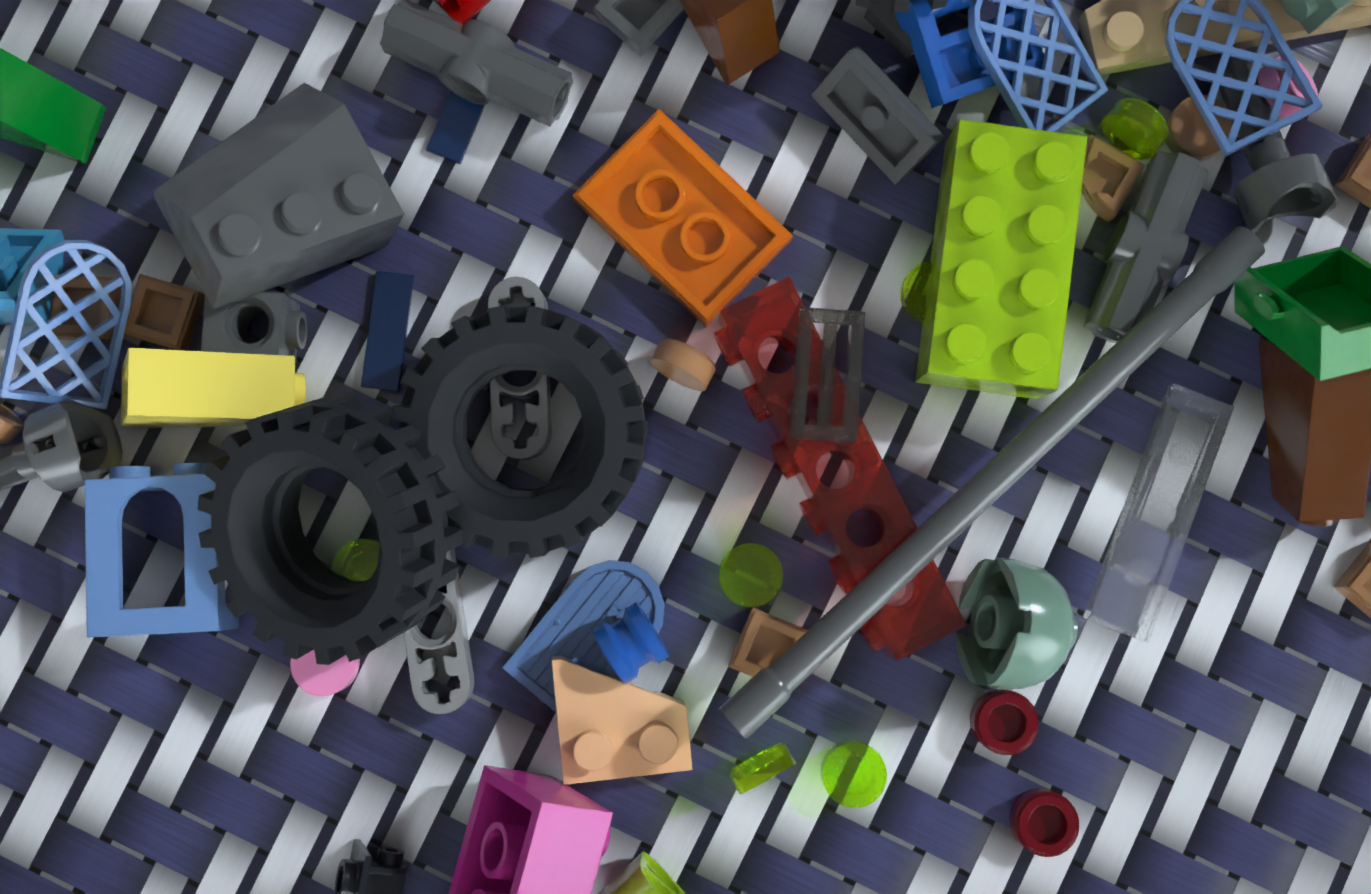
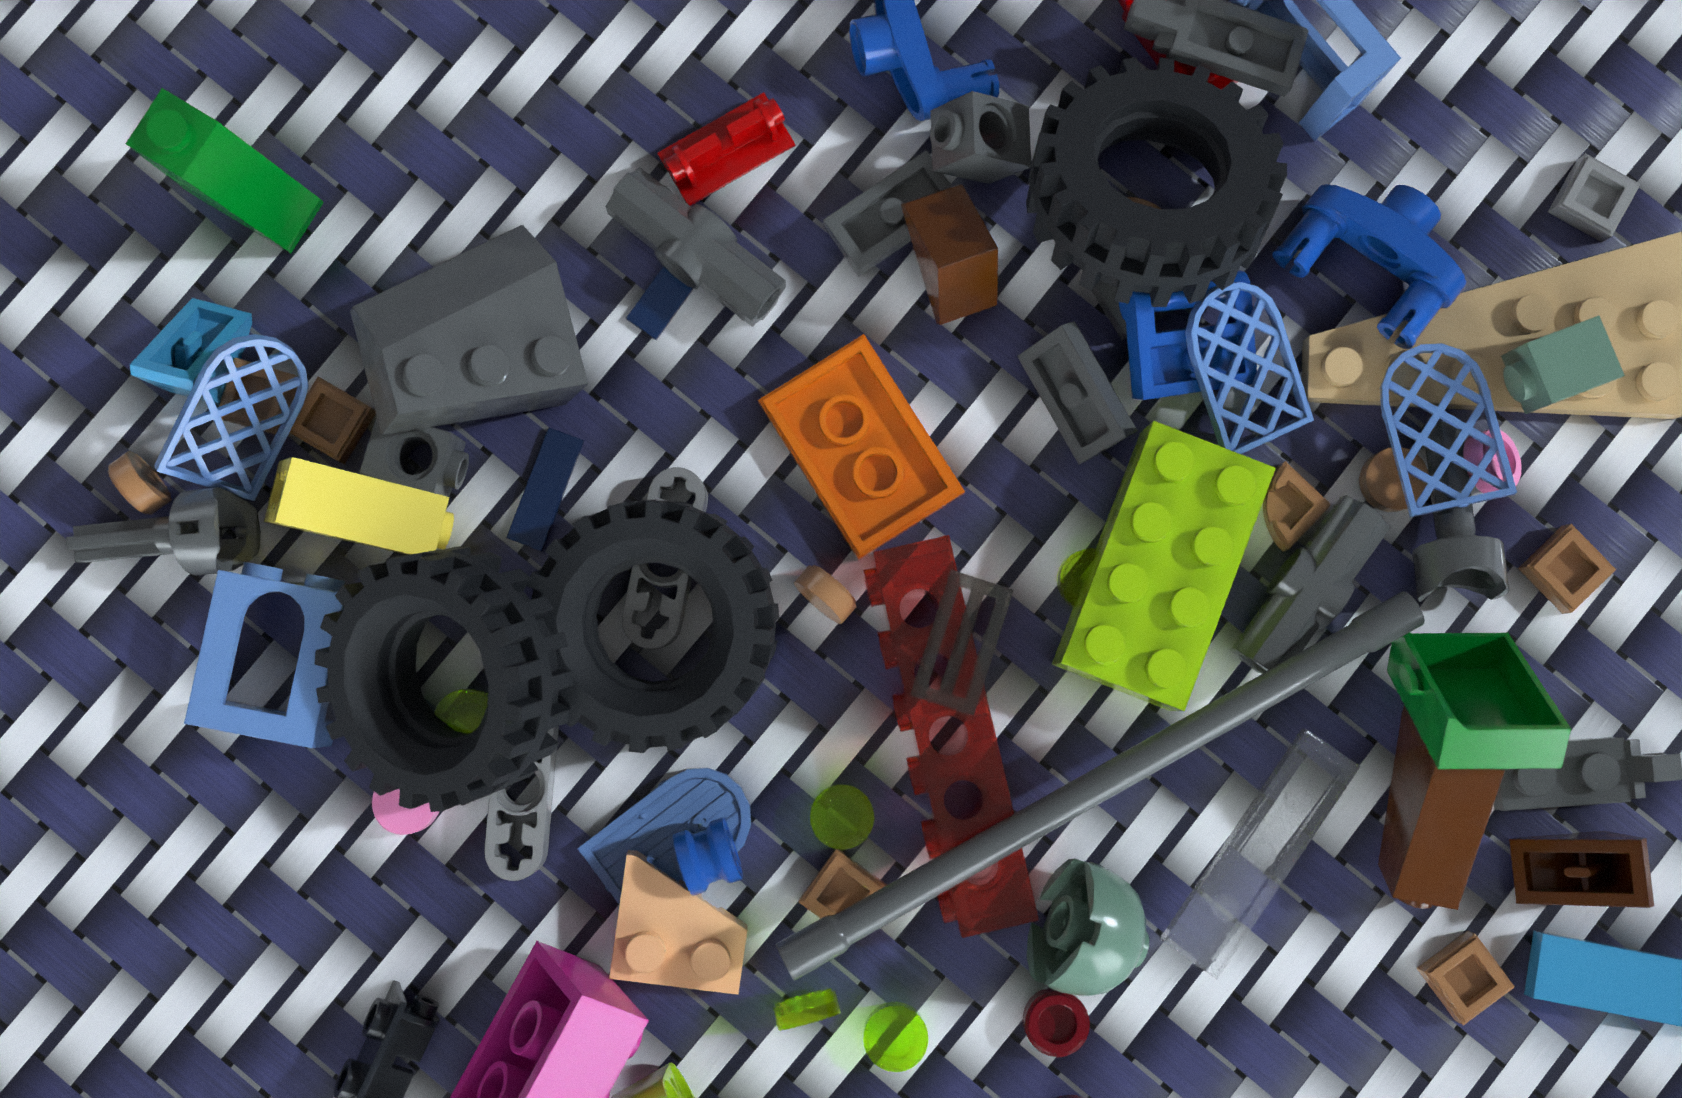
camera: 15 degrees right, 0 degrees up
clear neon green tile [1101,98,1169,160] -> none

